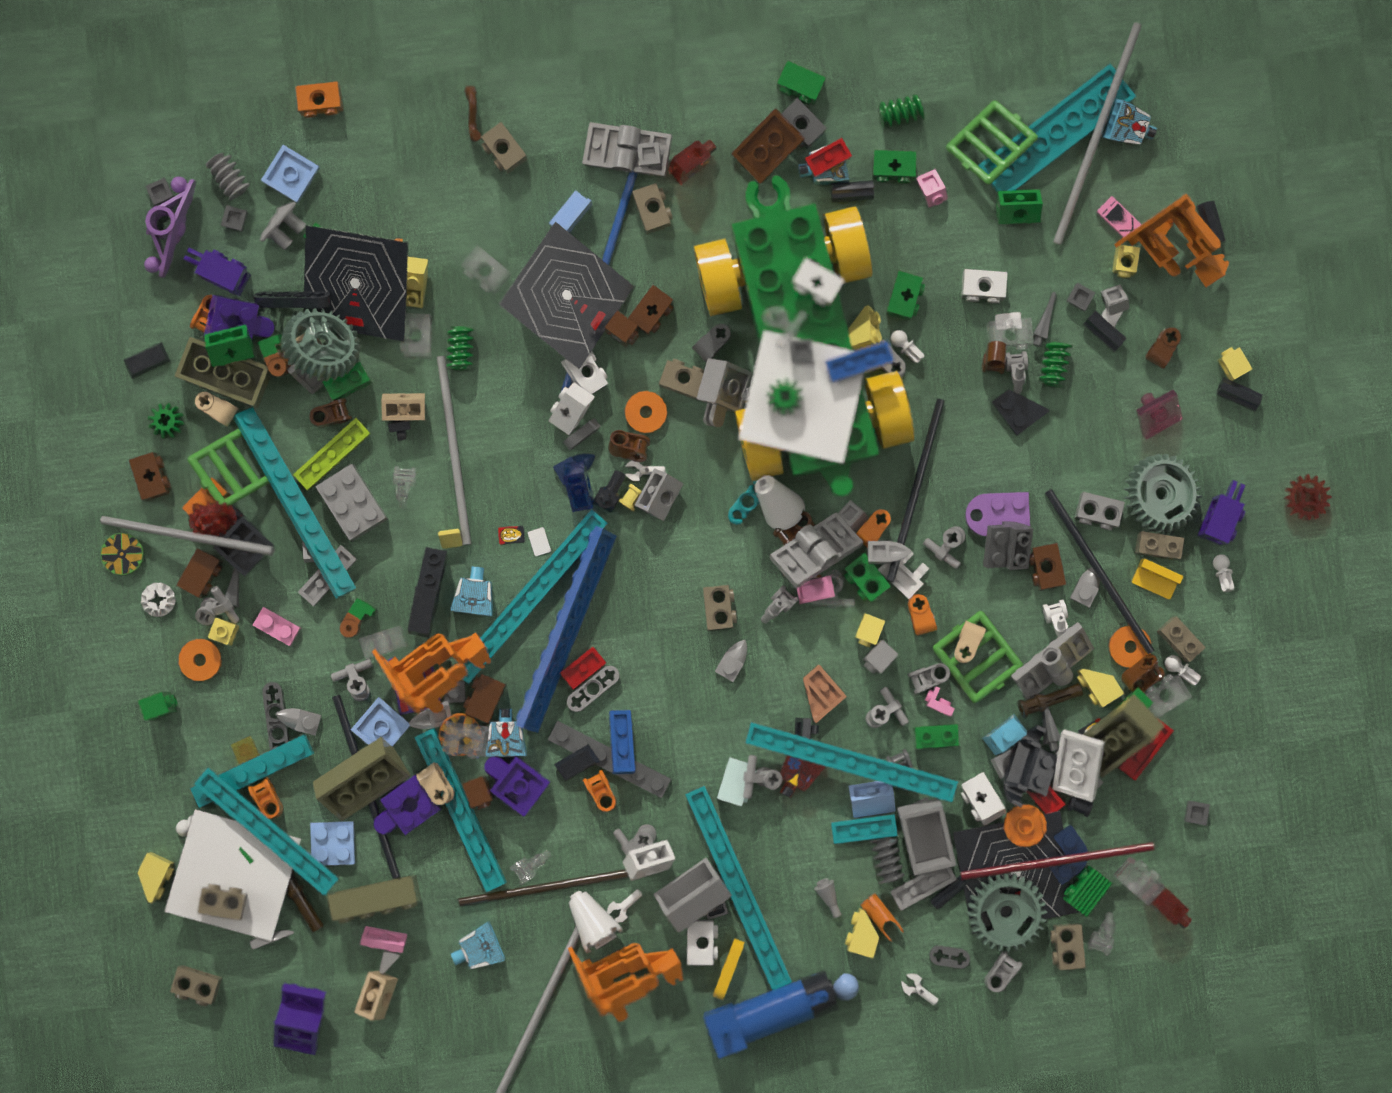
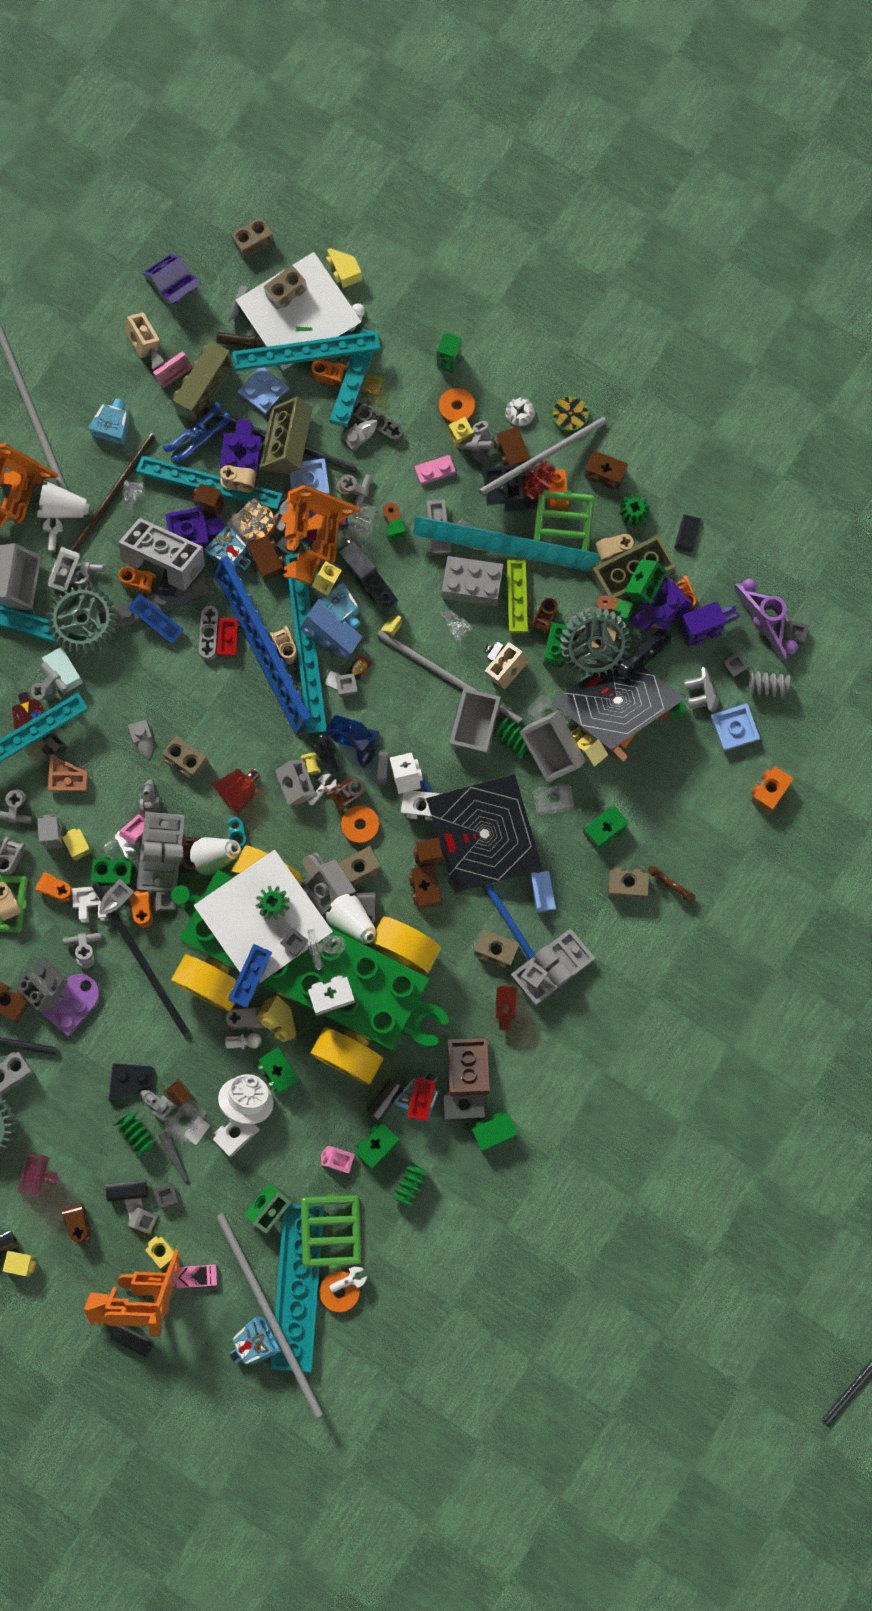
camera: 135 degrees right, 10 degrees down
none -> sand green gear [47,585,118,655]
none -> light grey plate [119,518,205,591]
none -> blue piece [163,402,230,464]
none -> clear red torso [212,768,261,815]
none -> white wheel [218,1074,274,1125]
none -> tan piece [269,626,298,664]
none -> medium blue wedge [300,599,363,660]
none -> light yellow brick [311,561,342,595]
none -> orange tile [319,1271,360,1312]
none -> white cone [326,894,376,944]
none -> white bar [330,1267,367,1292]
none -> light grey plate [336,673,358,697]
none -> light grey piece [450,688,502,755]
none -> light grey piece [520,710,586,782]
none -> green brick [583,805,629,850]

